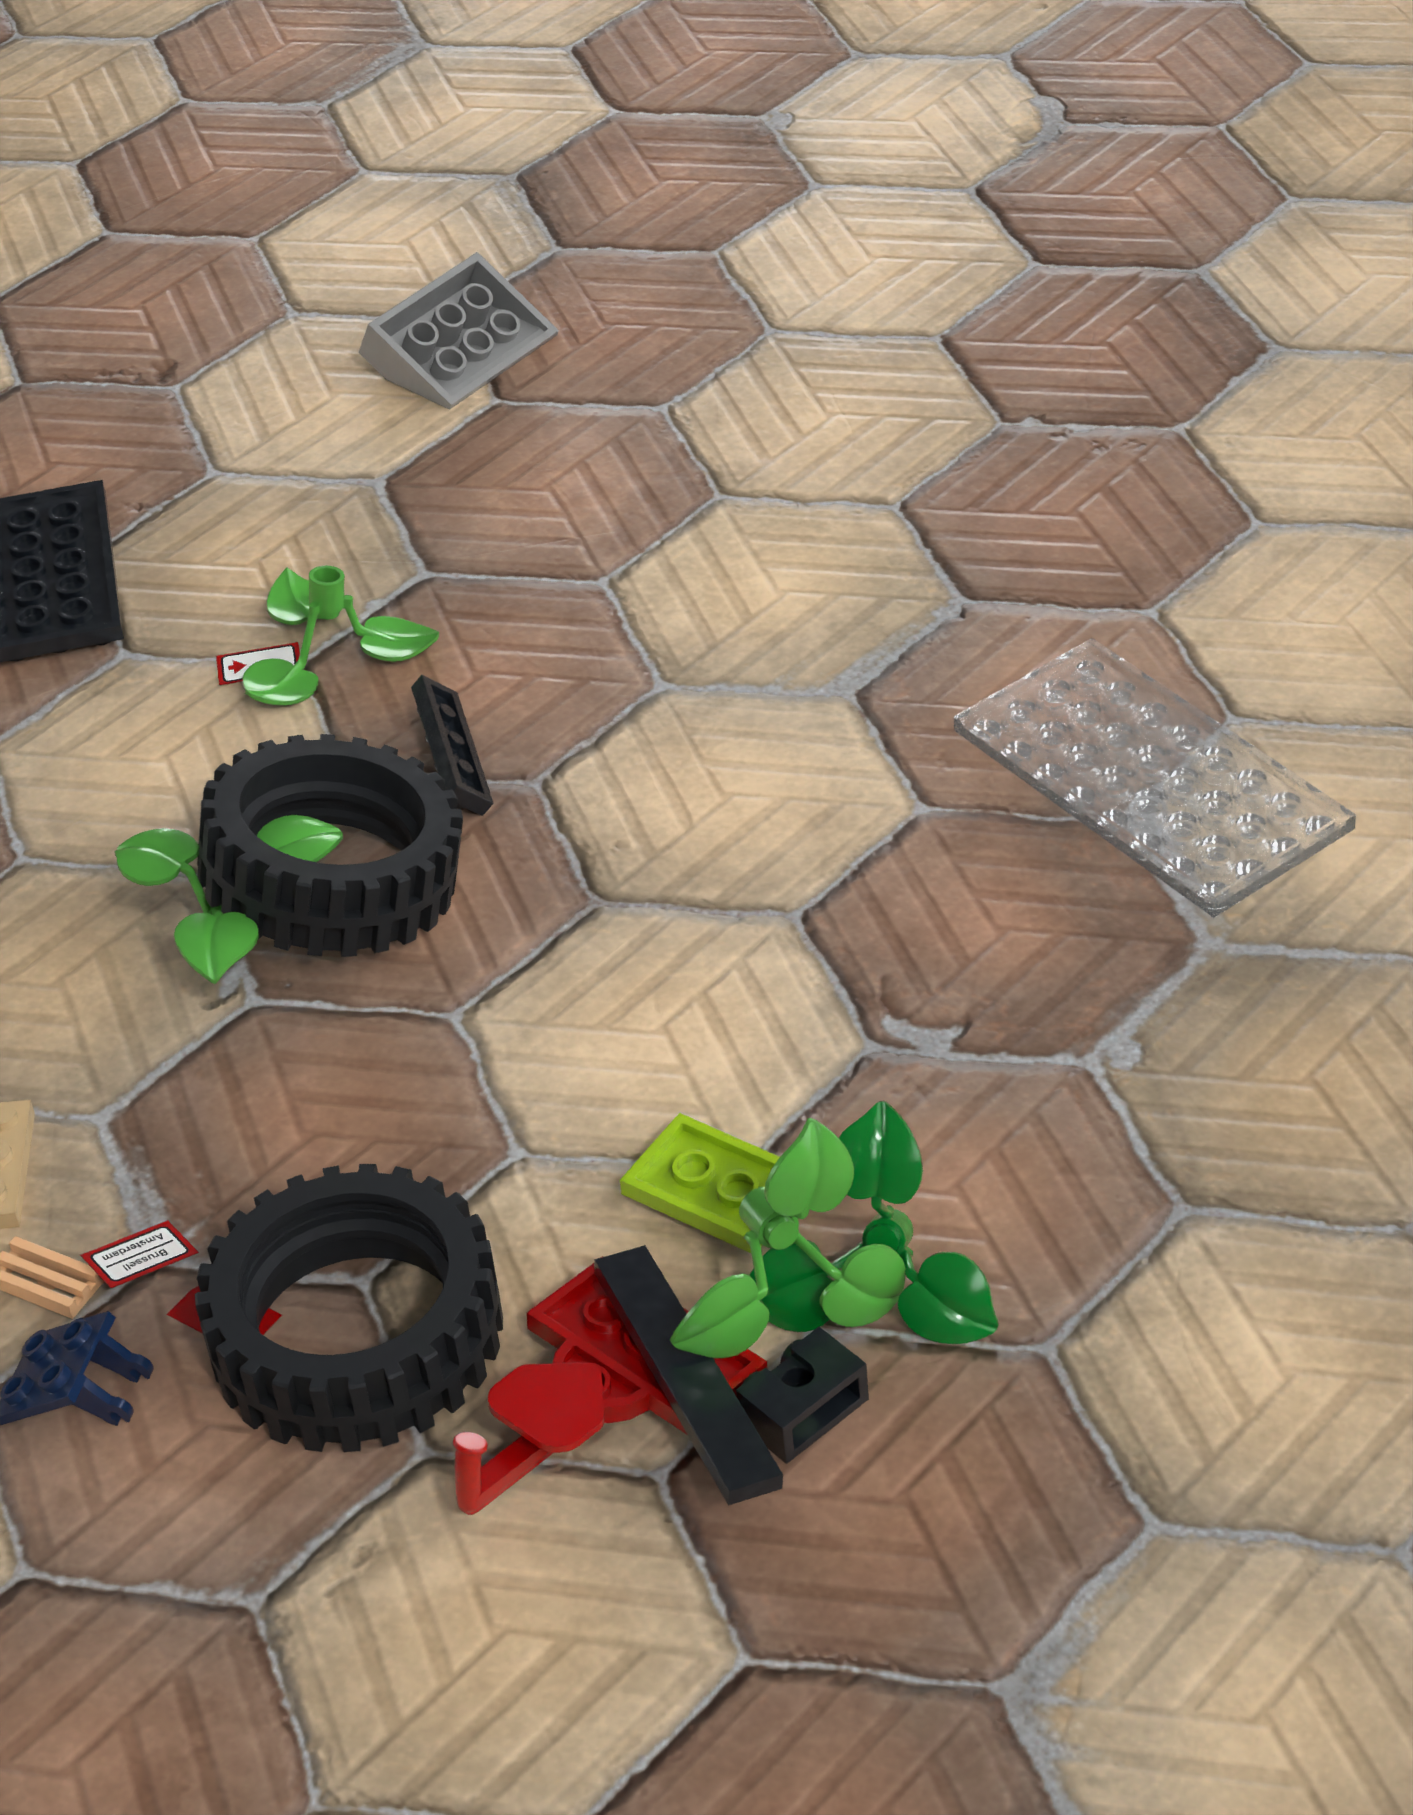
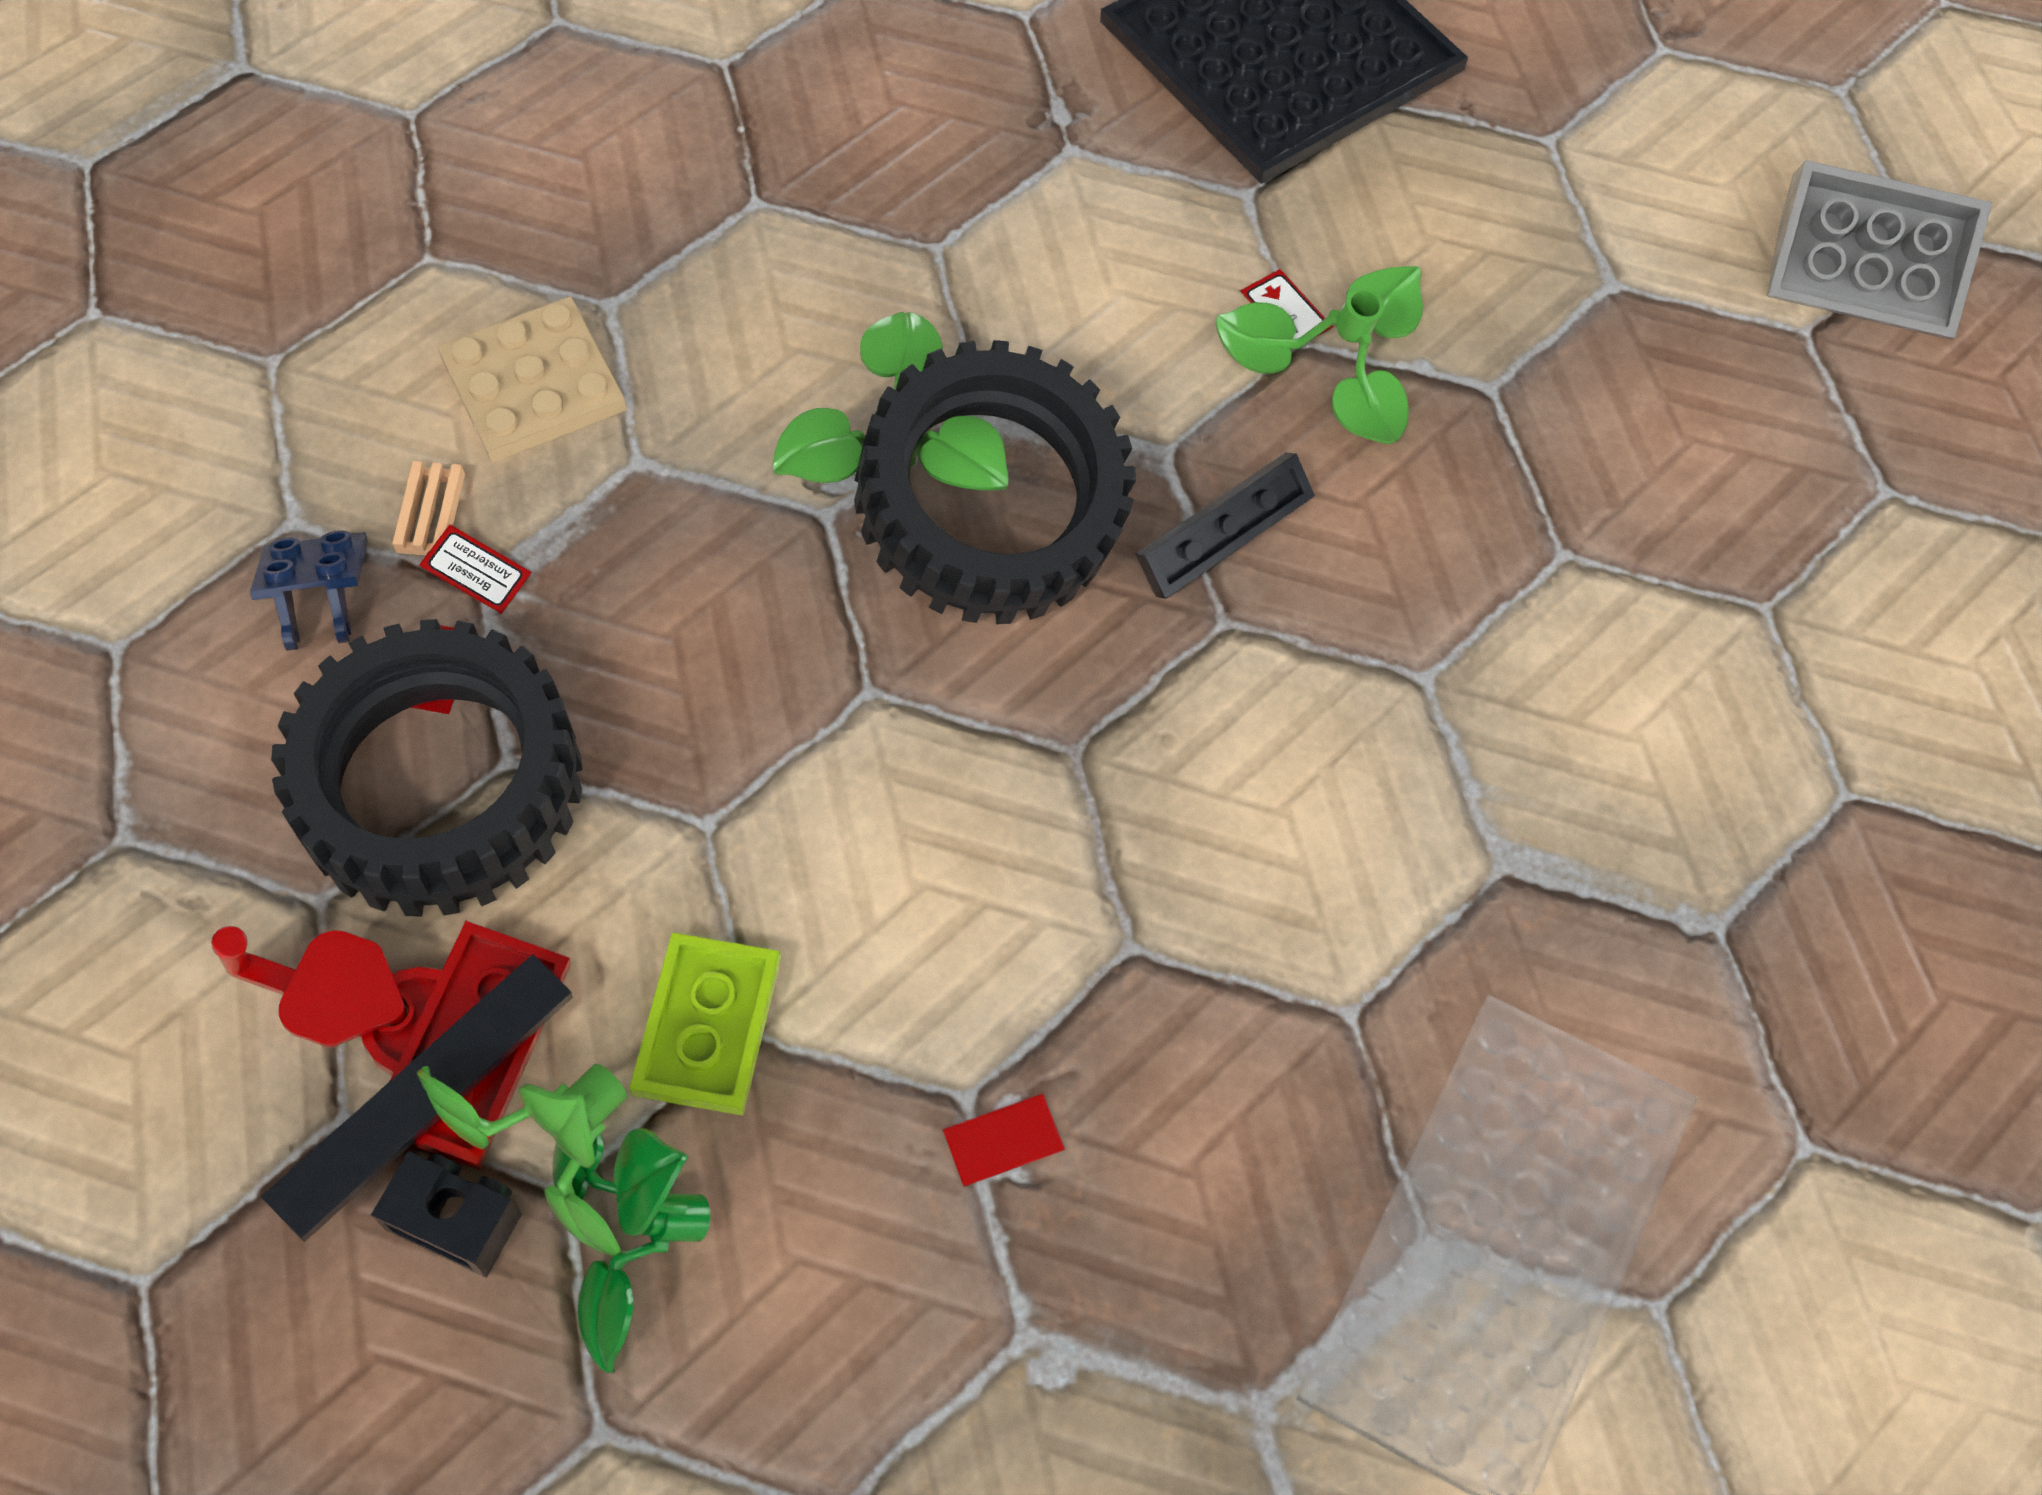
camera: 60 degrees right, 20 degrees up
none -> red sticker [942,1093,1065,1187]

